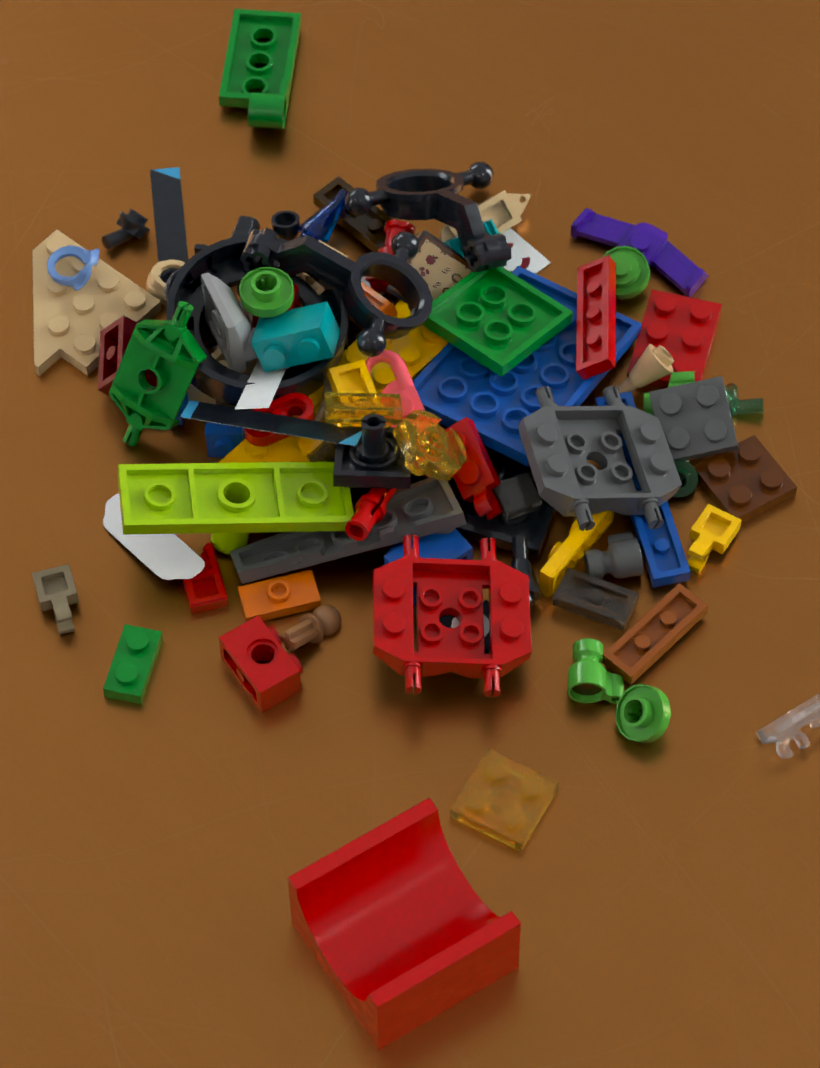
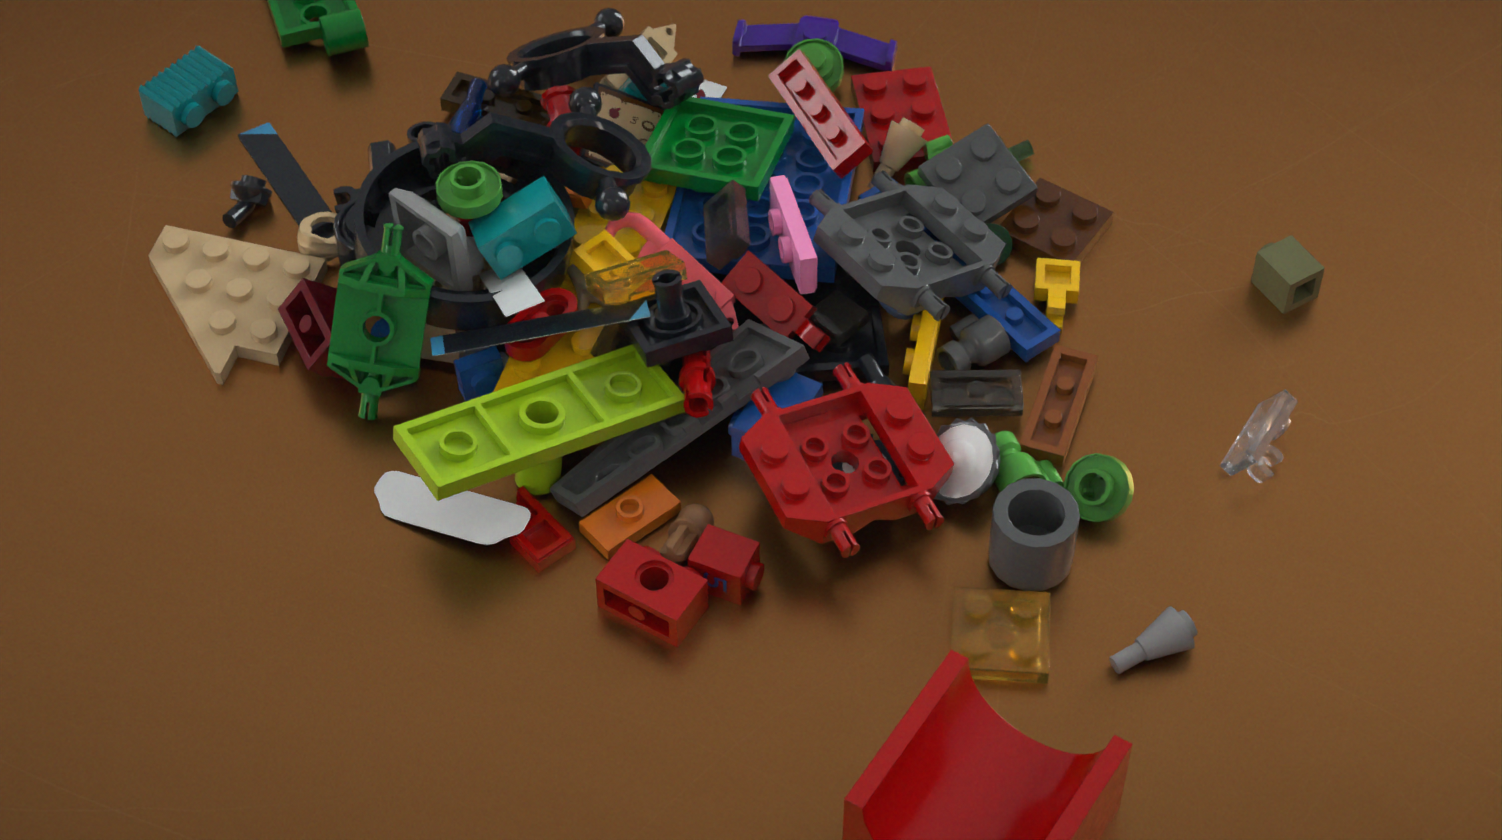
camera: 25 degrees left, 5 degrees down
dark tan plate [32,564,79,635] -> none
medium blue piece [47,245,100,291] -> none
green plate [103,624,163,704] -> none
clear yellow plate [393,410,467,481] -> none
none -> teal brick [138,45,238,137]
none -> red brick [688,524,765,606]
none -> clear smoke plate [703,180,750,270]
none -> bright pink plate [768,175,818,295]
none -> white piece [934,418,1000,505]
none -> dark grey piece [988,478,1080,591]
none -> light grey cone [1109,606,1198,674]

